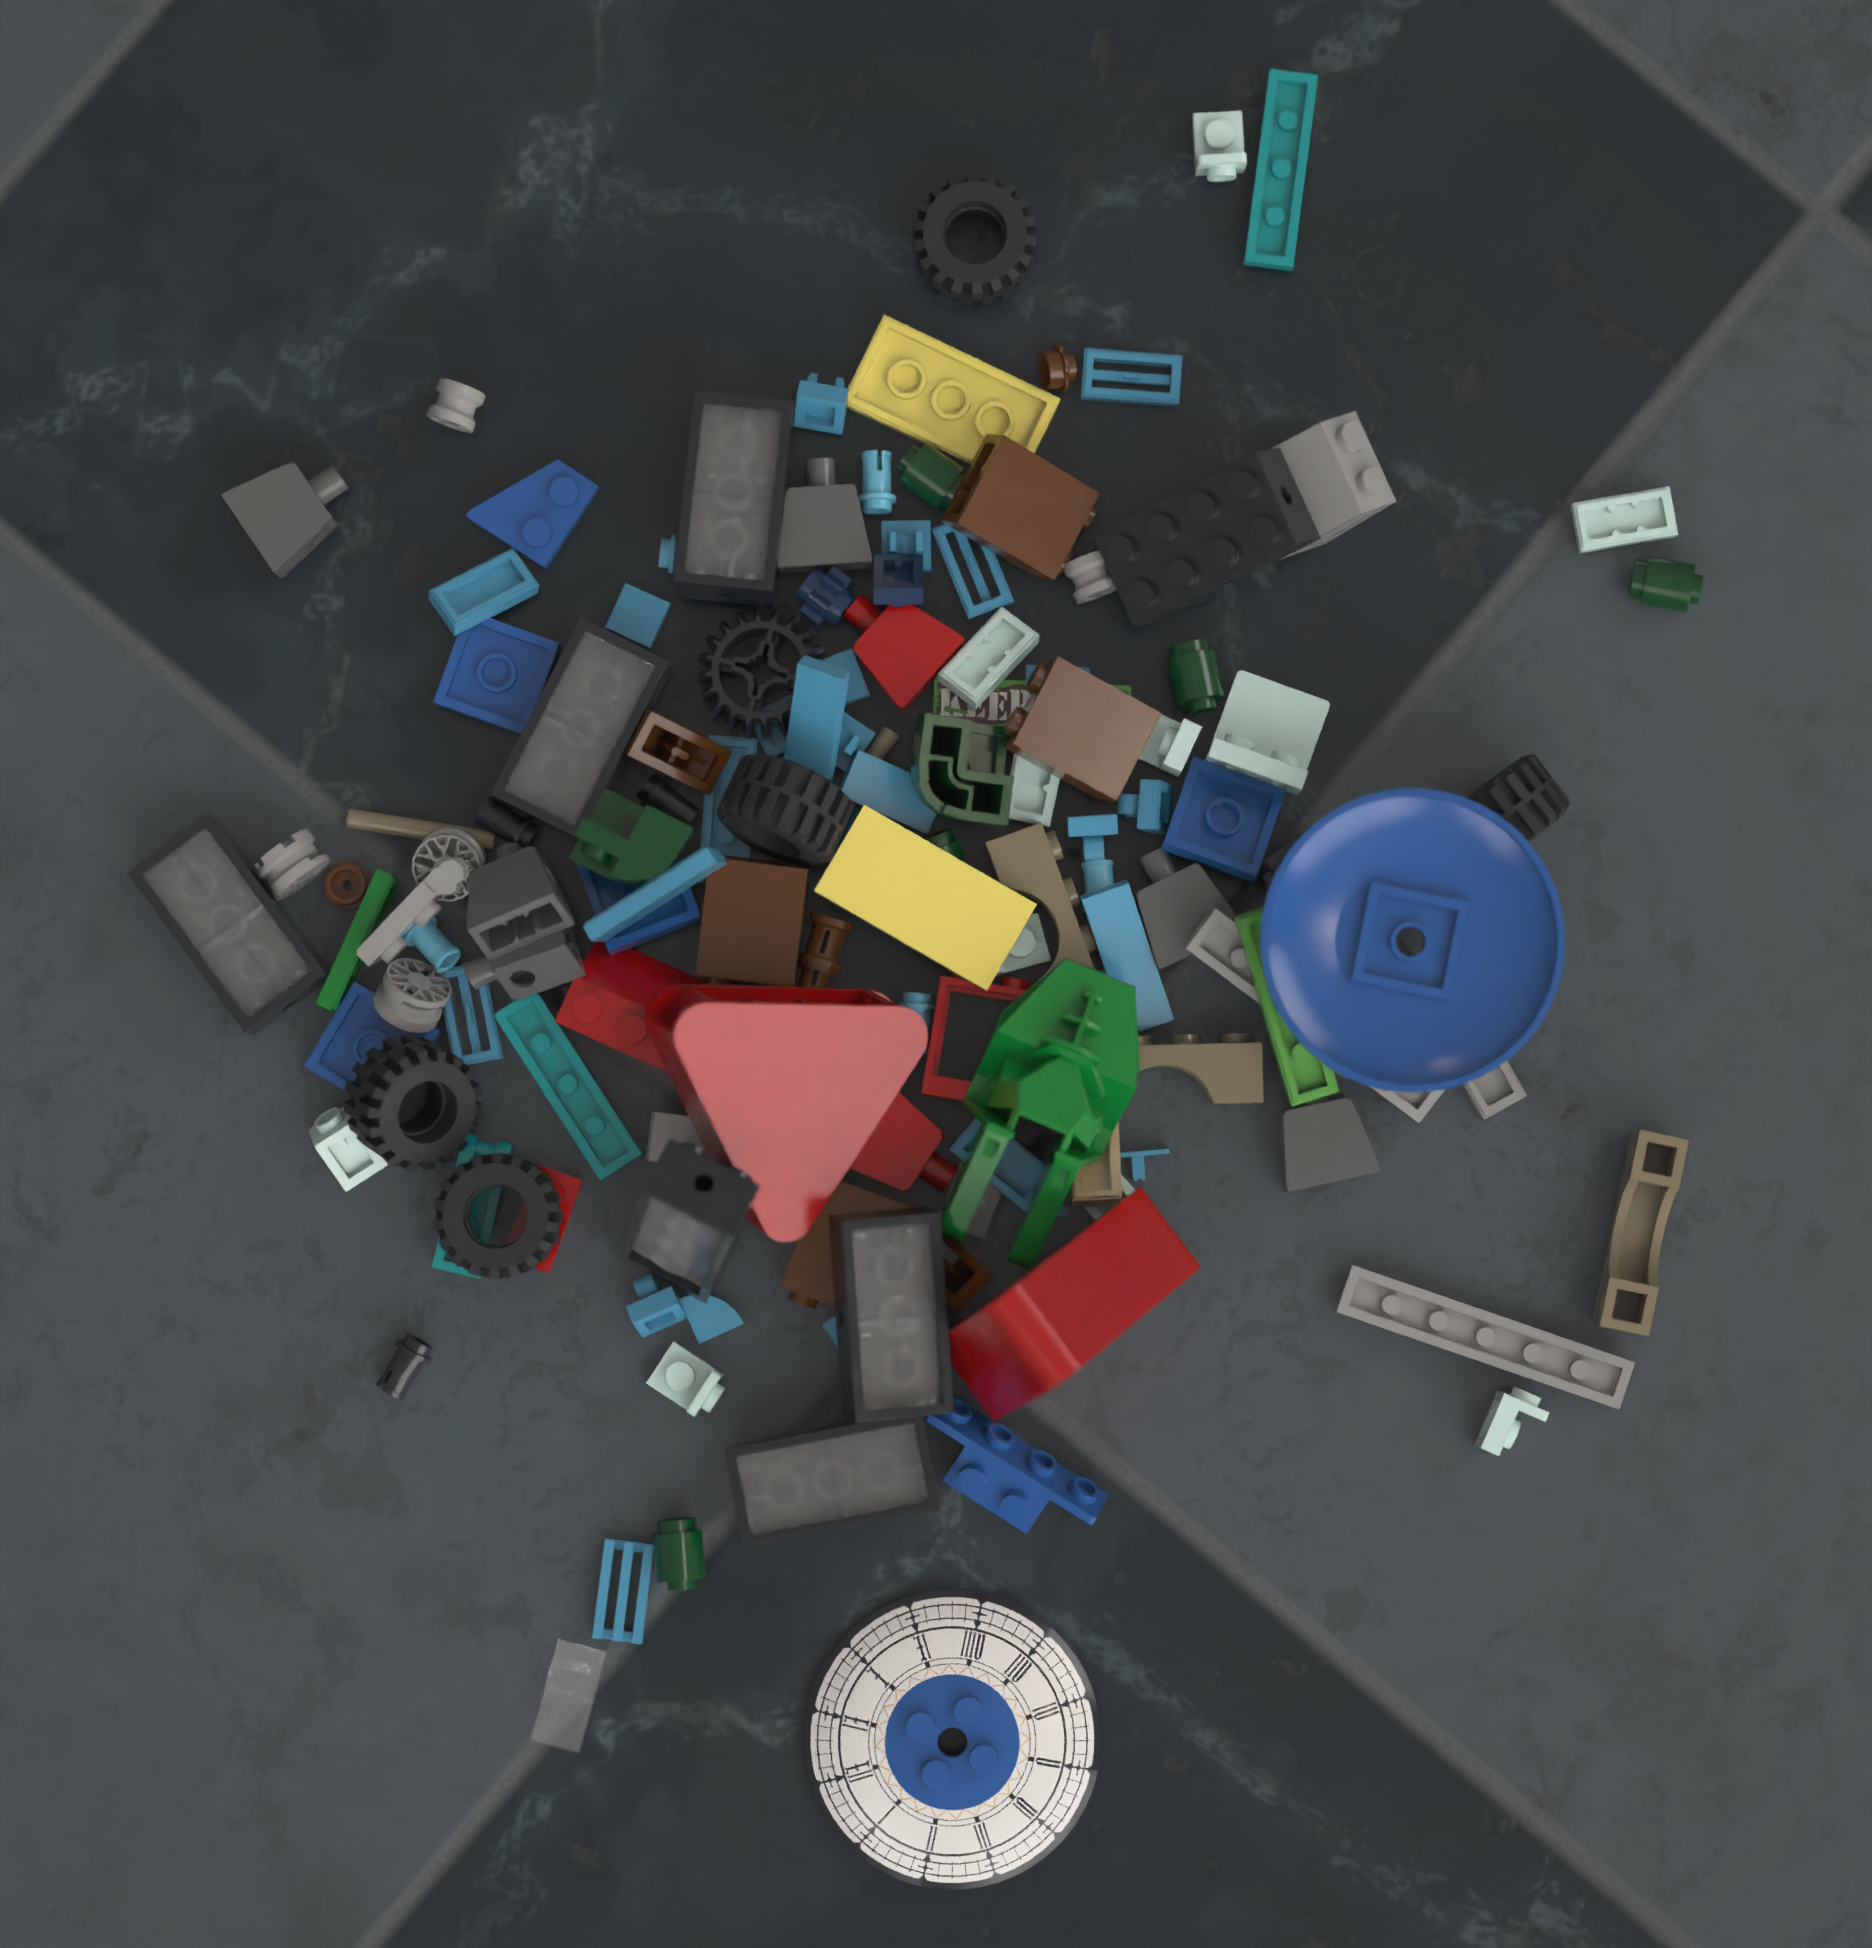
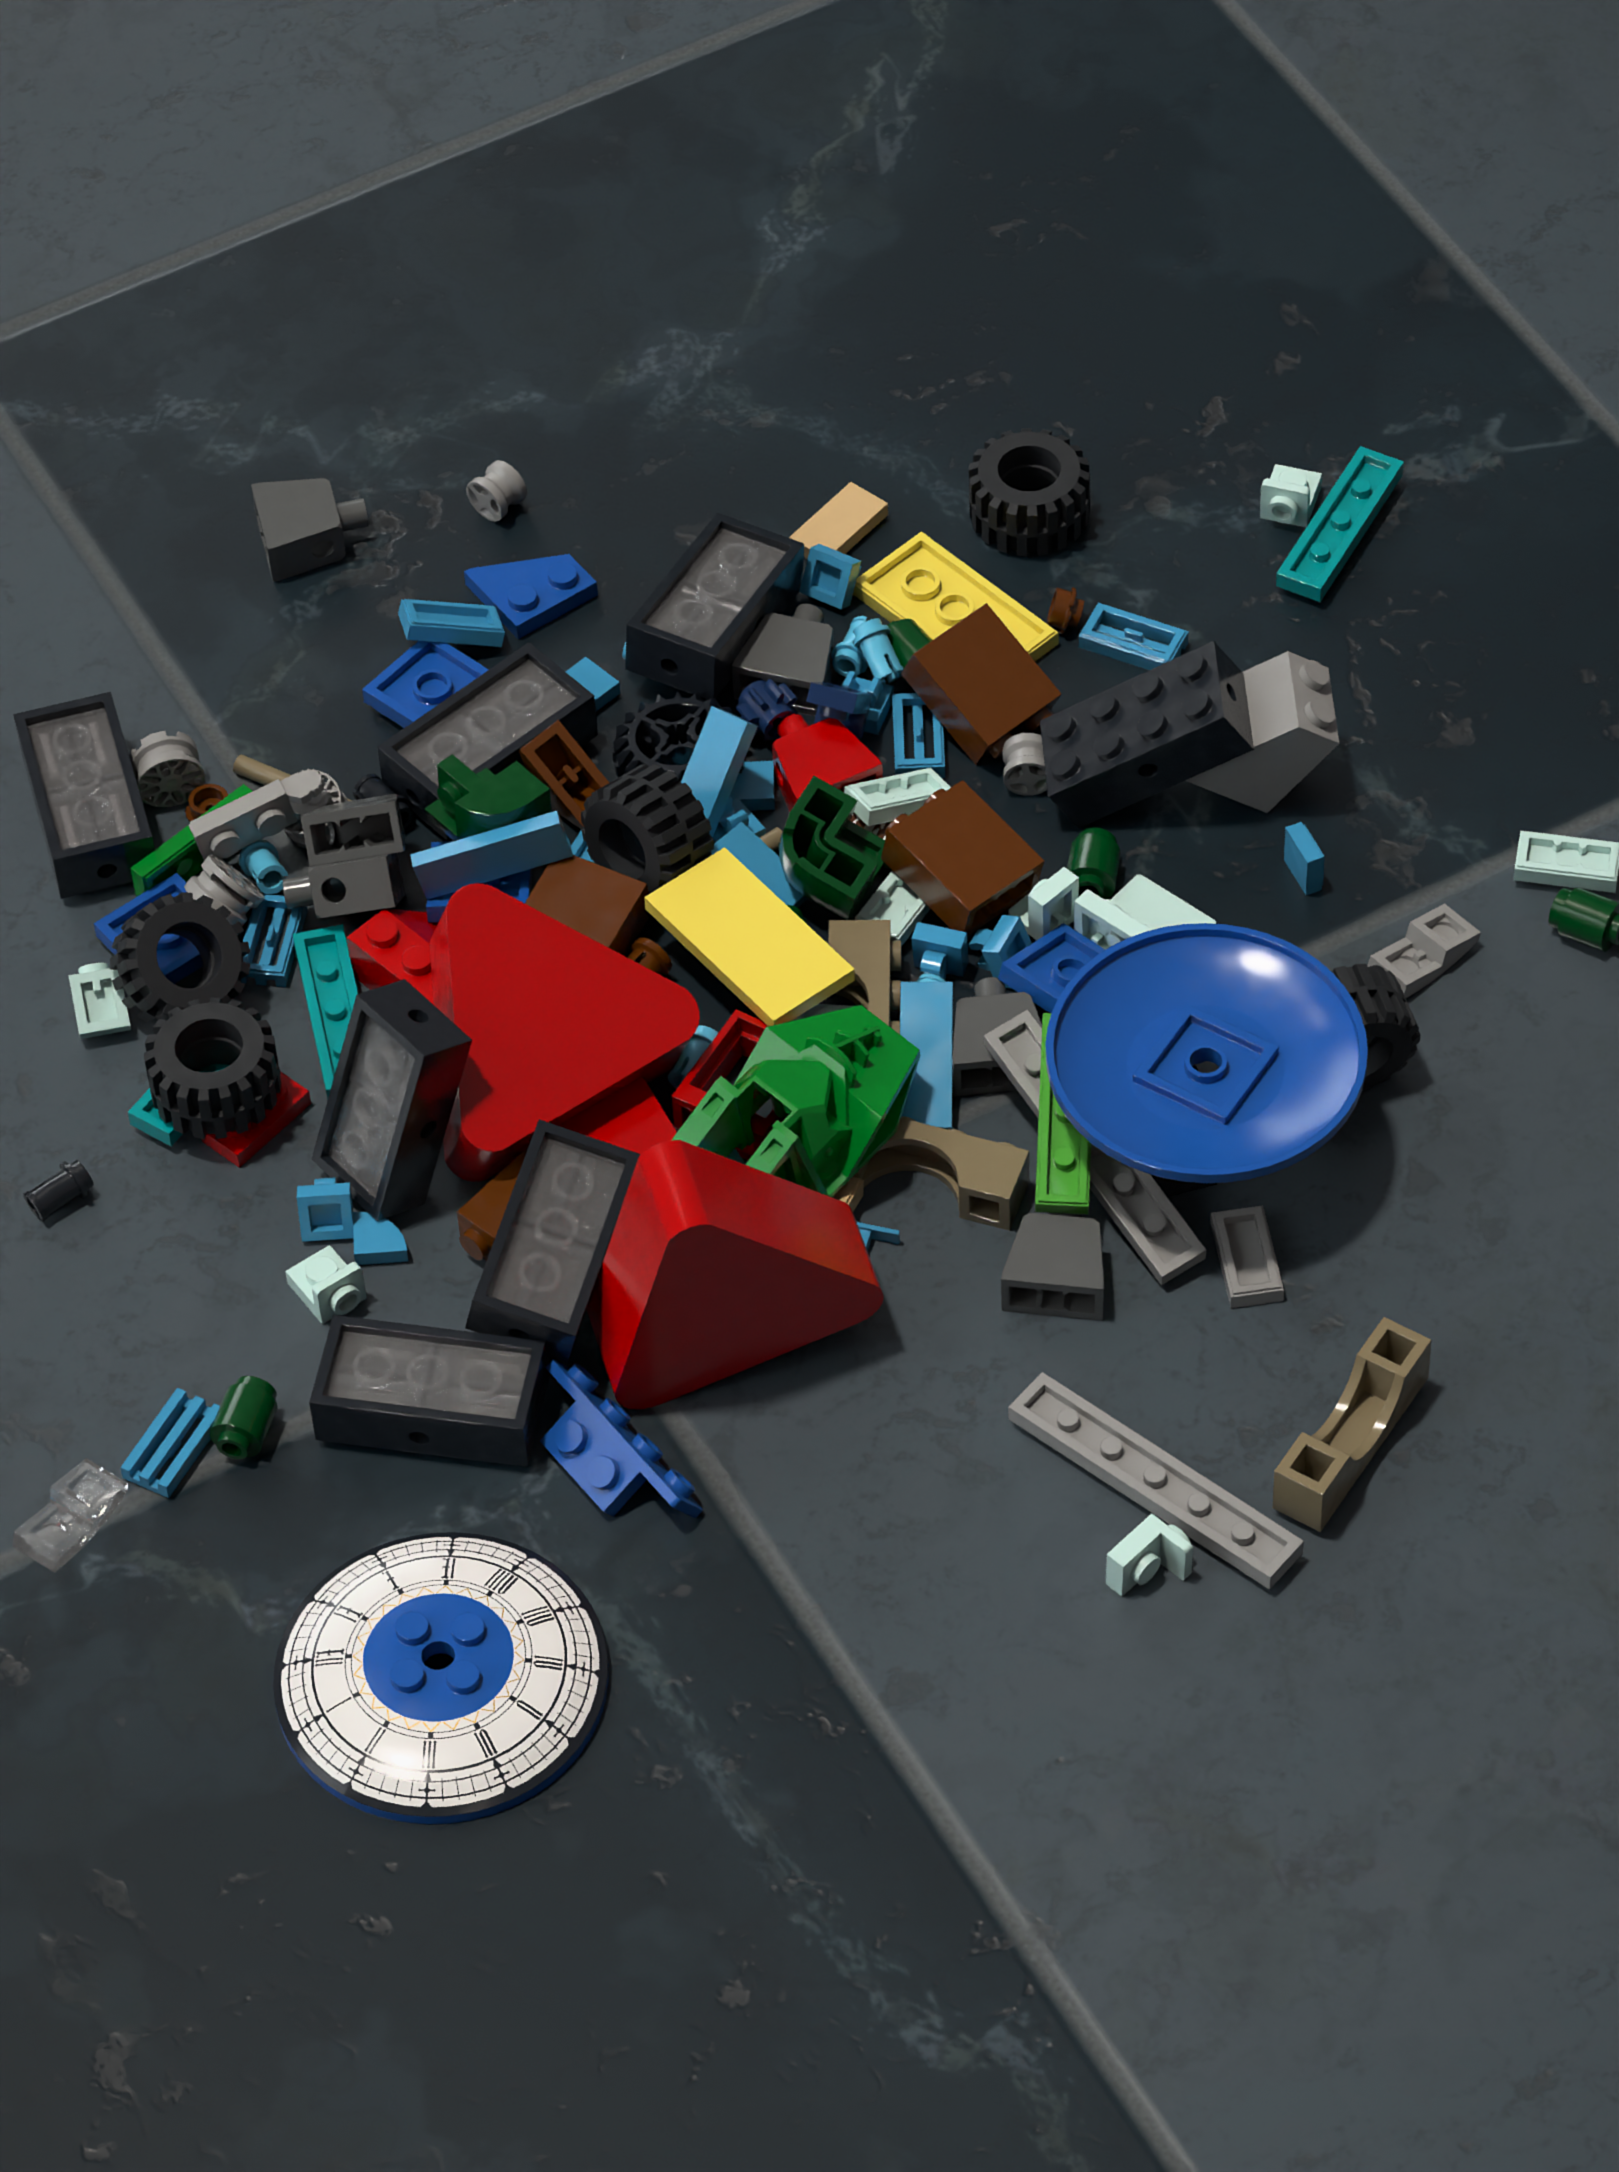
camera: 20 degrees right, 35 degrees down
none -> tan tile [789,482,888,559]
none -> medium azure pin [853,618,904,685]
none -> dark azure tile [1284,822,1325,895]
none -> light grey slope [1367,903,1481,998]

